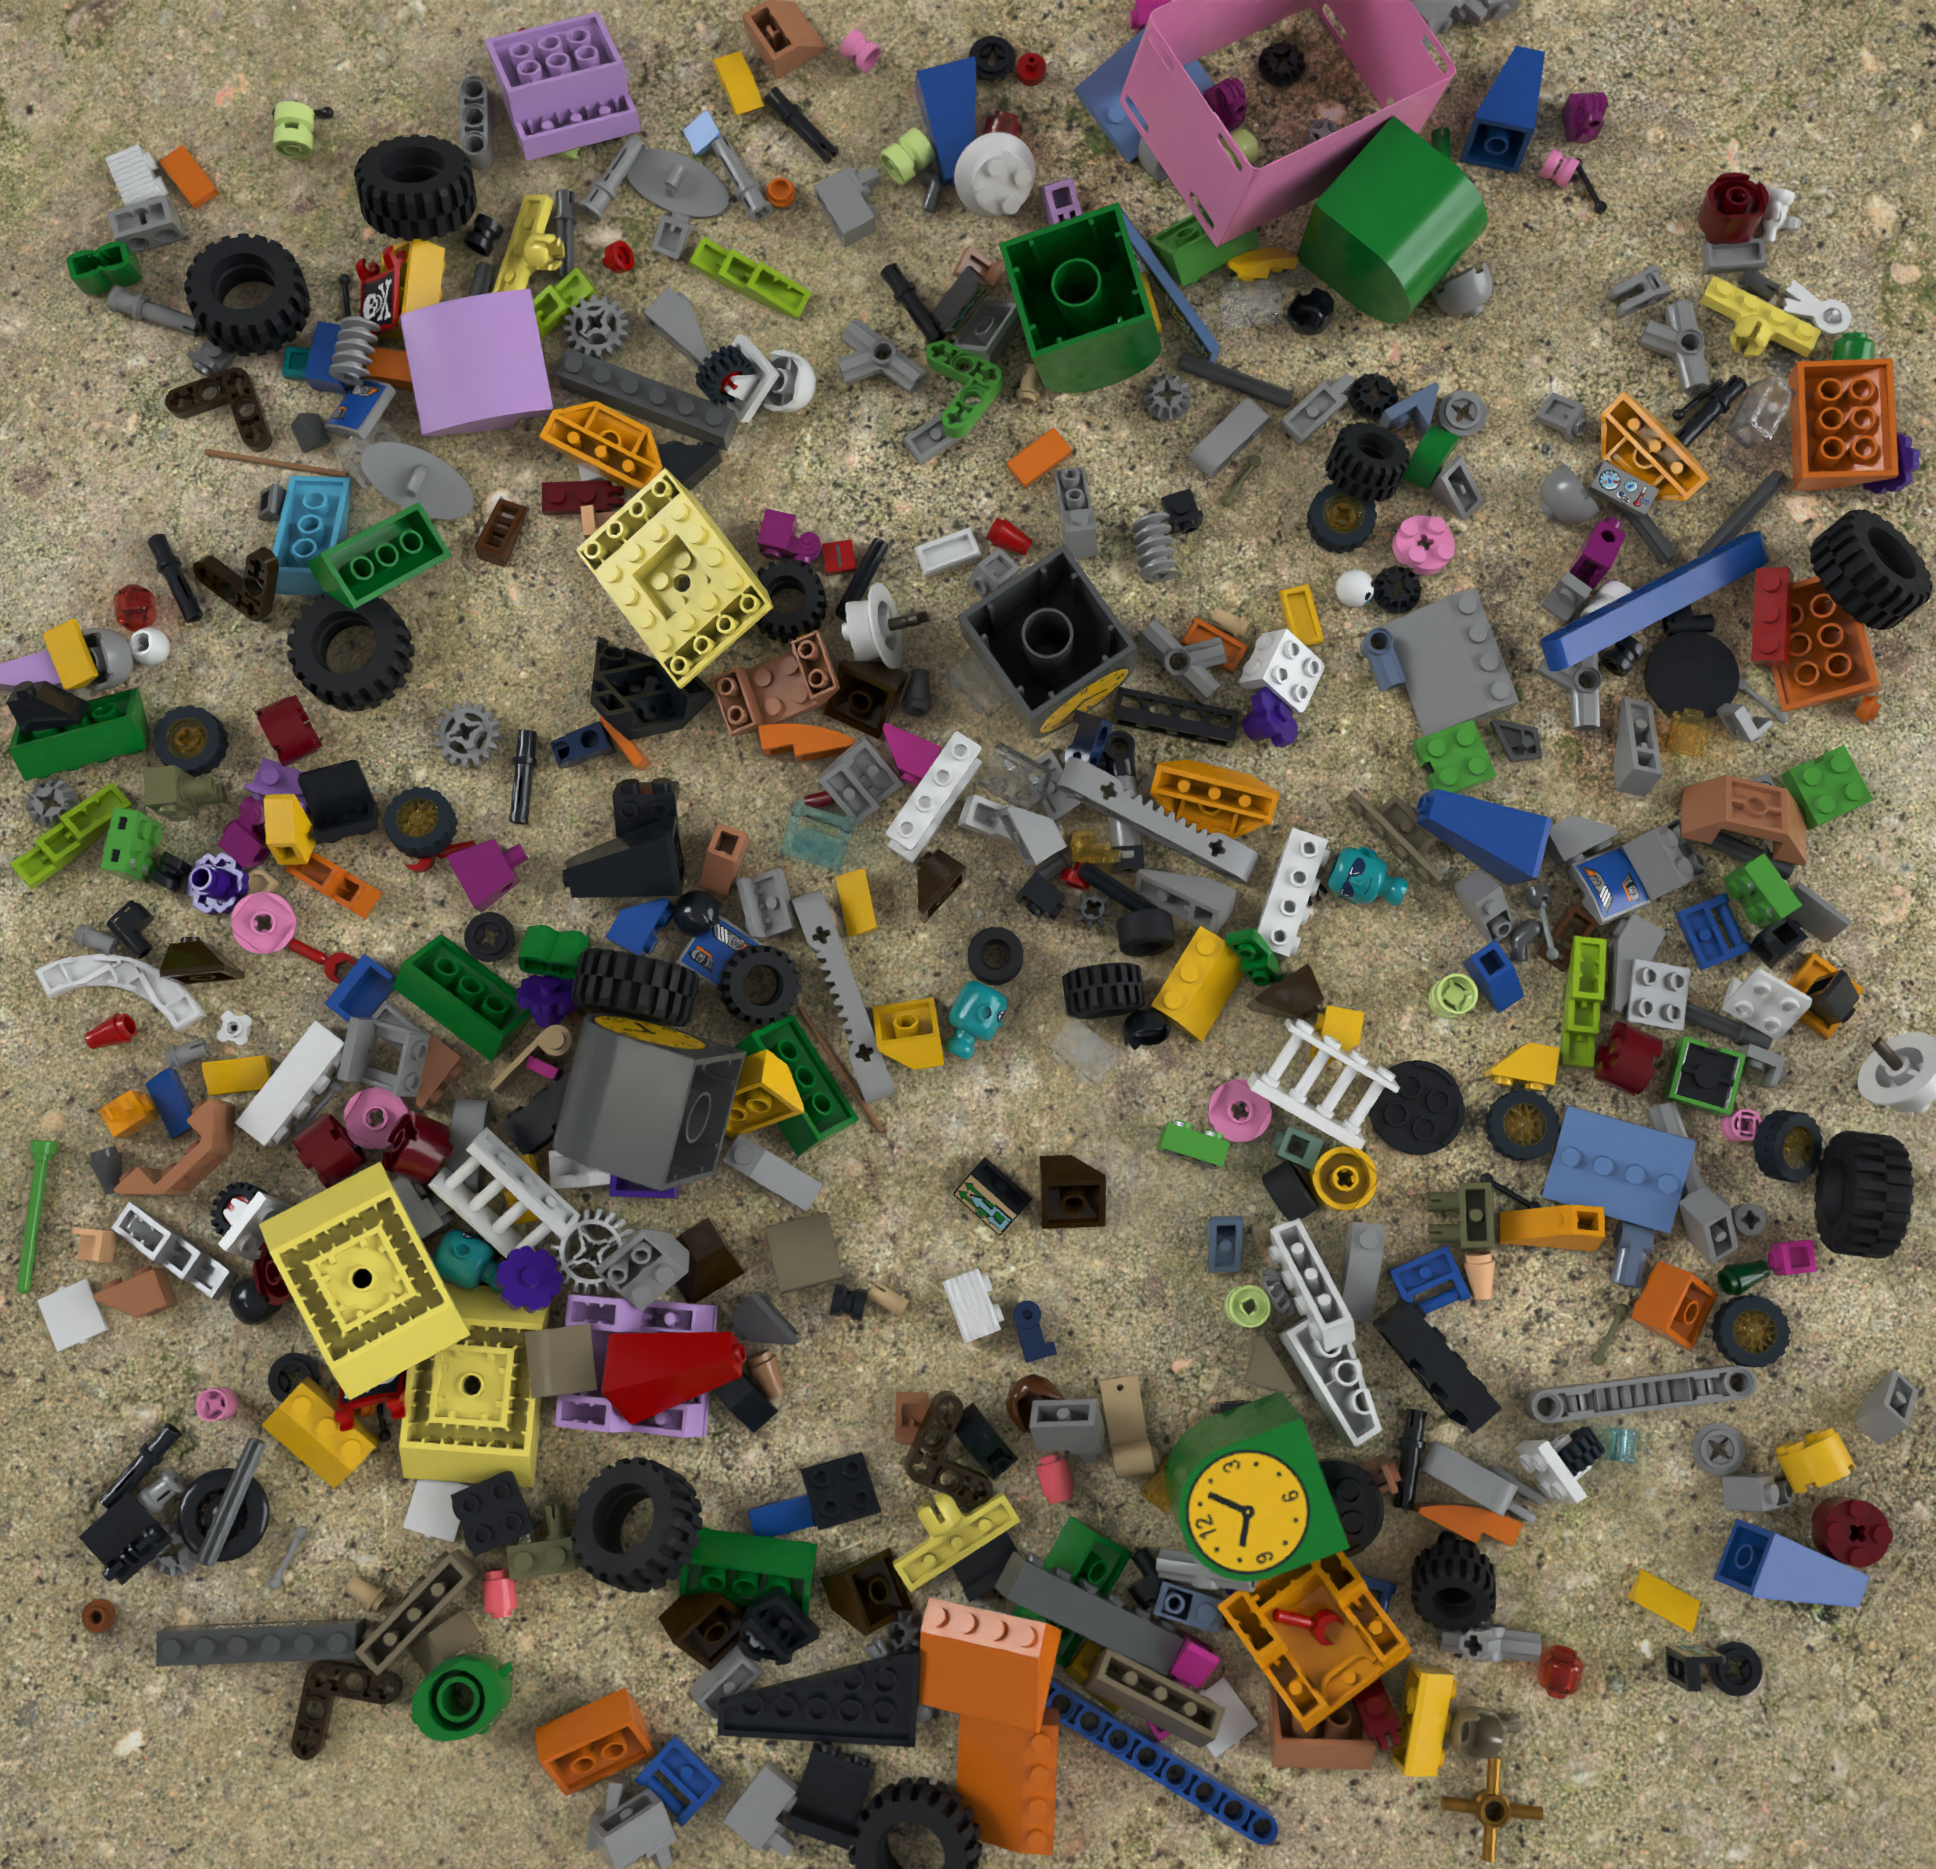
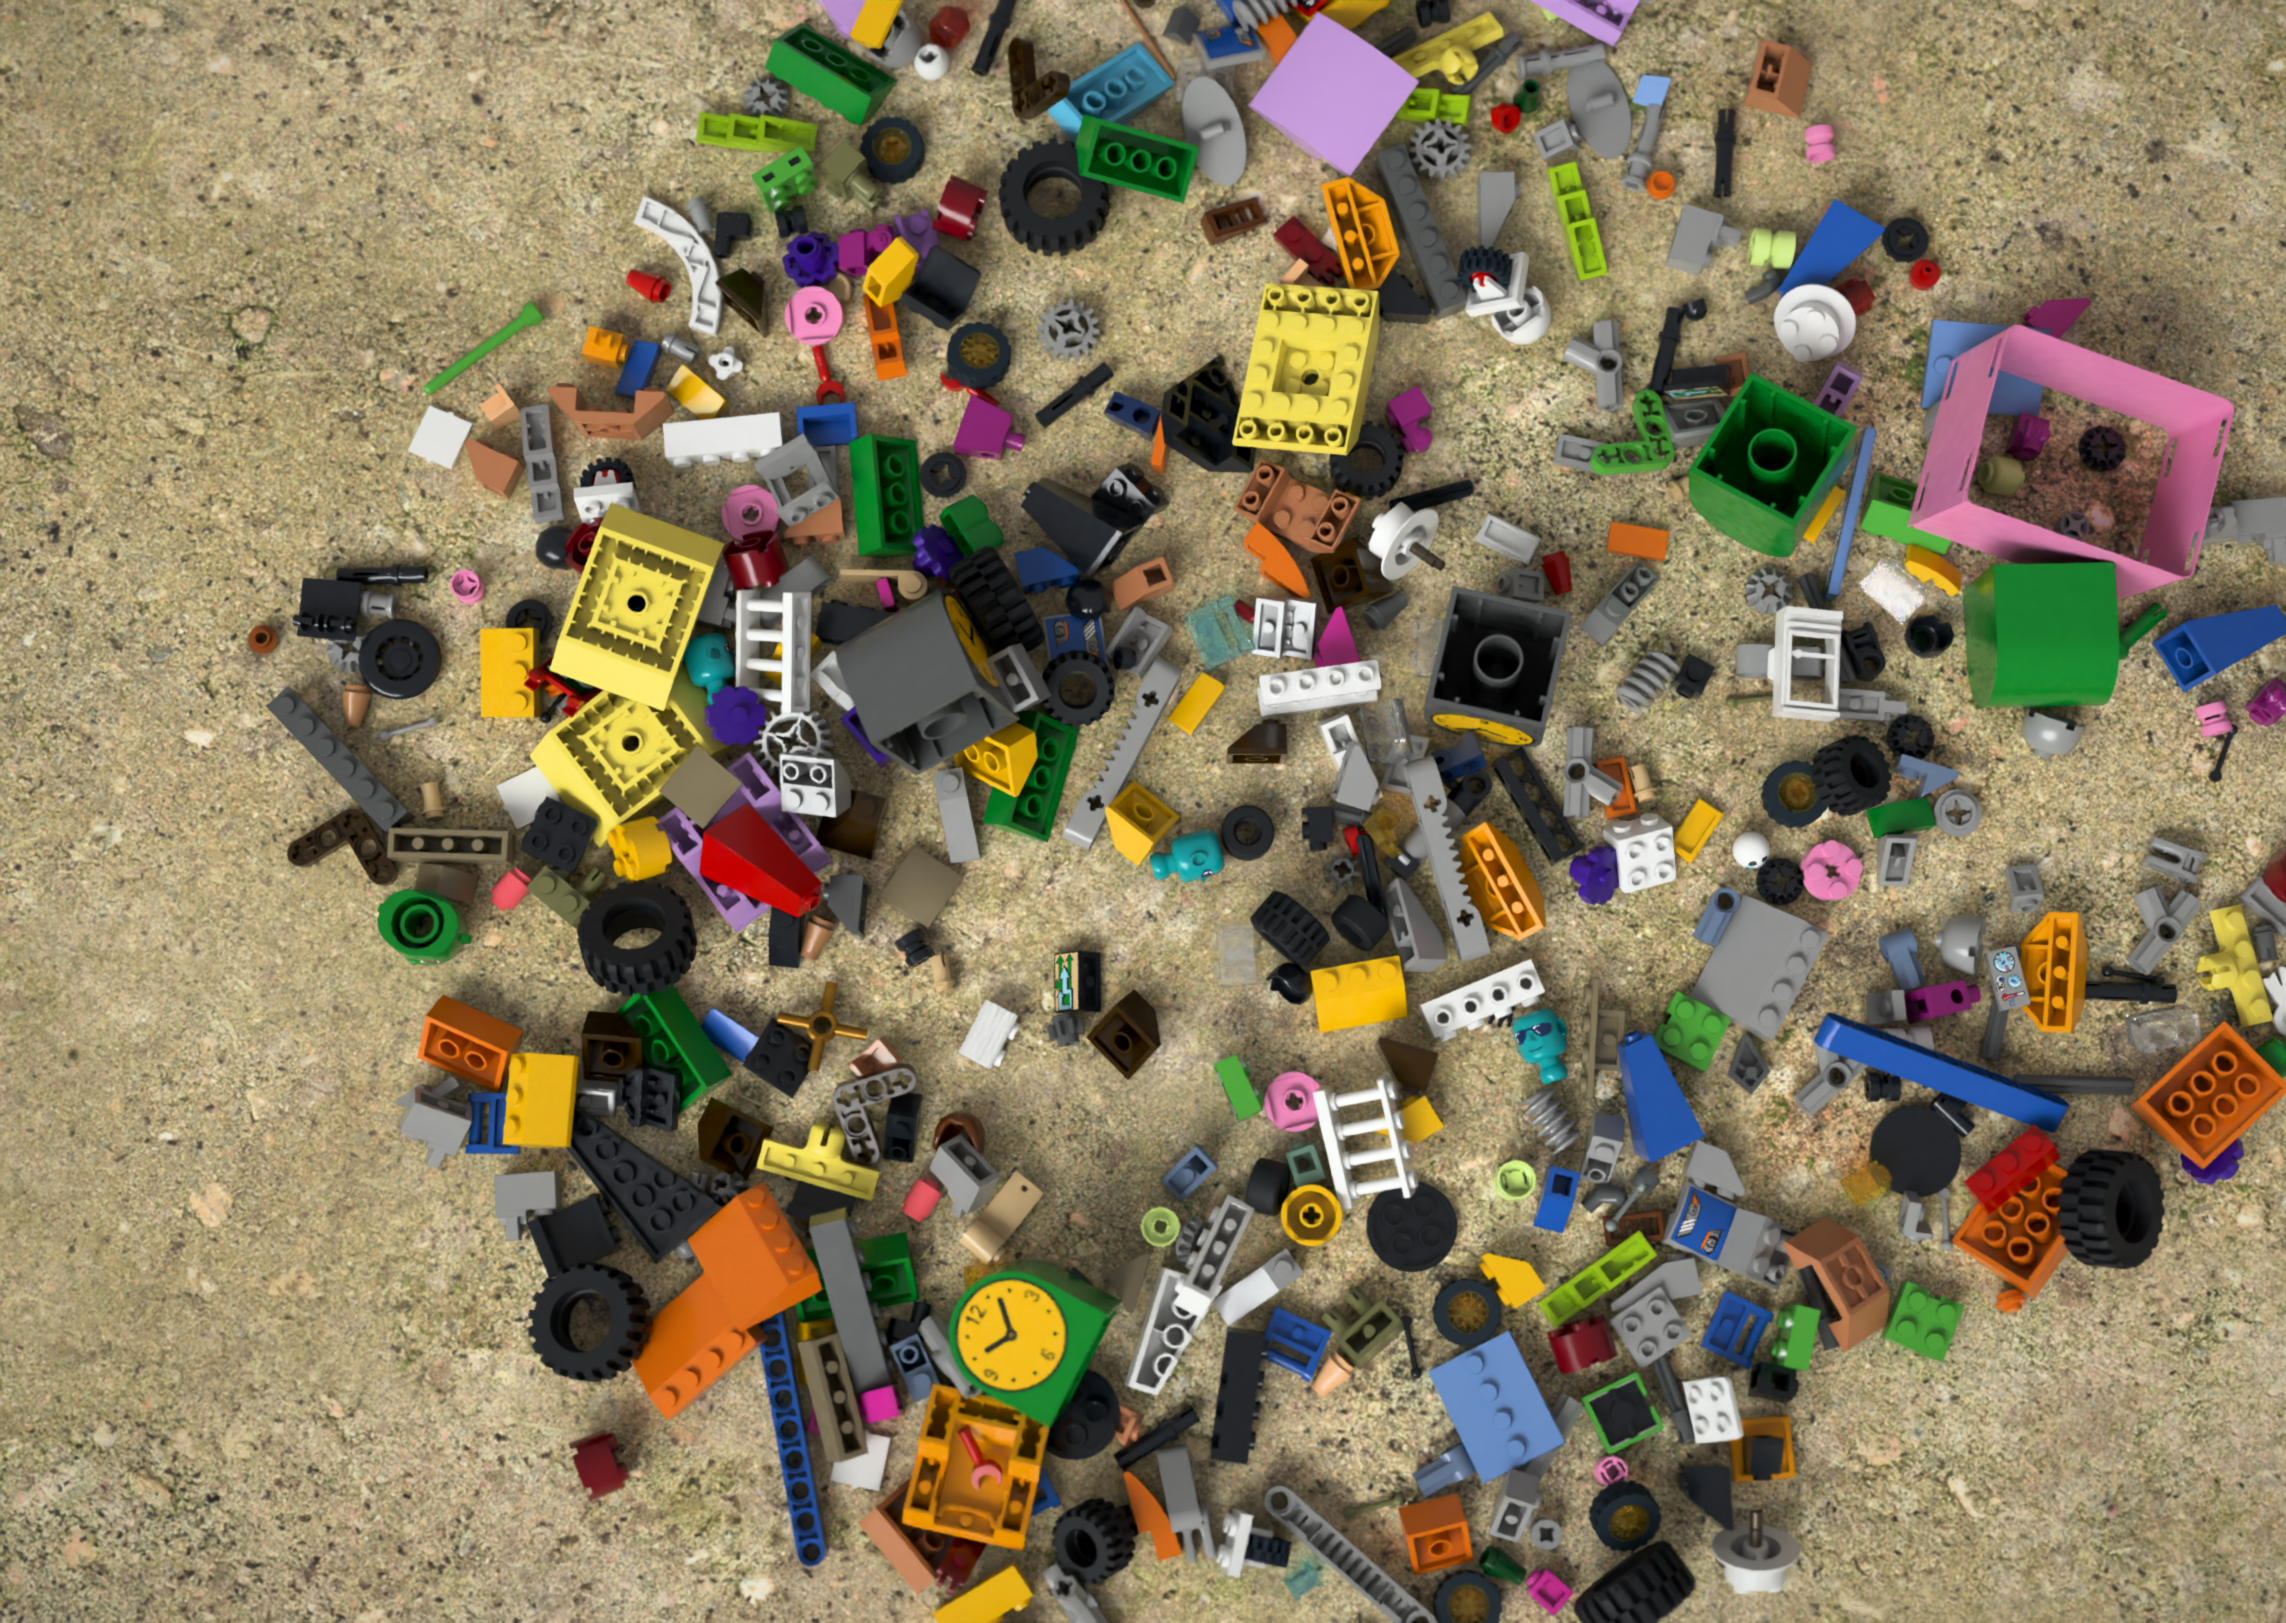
camera: 50 degrees right, 0 degrees up
black slope [6,681,90,733] -> none
dark grey cone [89,1146,122,1195] -> none
dark grey axle [197,1438,266,1567] -> none
dark grey slope [258,483,286,521] -> none
dark red brick [291,1112,367,1189] -> none
light grey hinge [294,1081,342,1134] -> none
yellow slope [712,51,764,117] -> none
medium nougat piece [797,1005,884,1134] -> none
red tile [822,539,856,576] -> none
dark blue leg [1013,1300,1057,1363] -> none
green slope [1225,928,1284,986] -> none
light orange slope [1499,1204,1605,1252] -> none
light grey slope [1613,697,1663,797] -> none
light grey bracket [1738,1044,1786,1089] -> none
light grey slope [1788,883,1851,943] -> none
none -> medium nougat cone [342,684,372,727]
none -> yellow slope [503,1053,579,1148]
none -> yellow brick [607,816,672,883]
none -> pearl gold bar [777,981,868,1072]
none -> light grey hinge [986,643,1051,713]
none -> dark grey gear [1047,1012,1085,1047]
none -> black hinge [1113,646,1138,670]
none -> dark green cone [1513,79,1541,113]
none -> light grey piece [1519,1088,1581,1156]
none -> black slope [1678,1463,1734,1530]
none -> black hinge [1682,298,1707,321]
none -> white piece [1767,606,1843,722]
none -> black piece [1841,621,1886,682]
none -> sand blue piece [1879,928,1927,991]

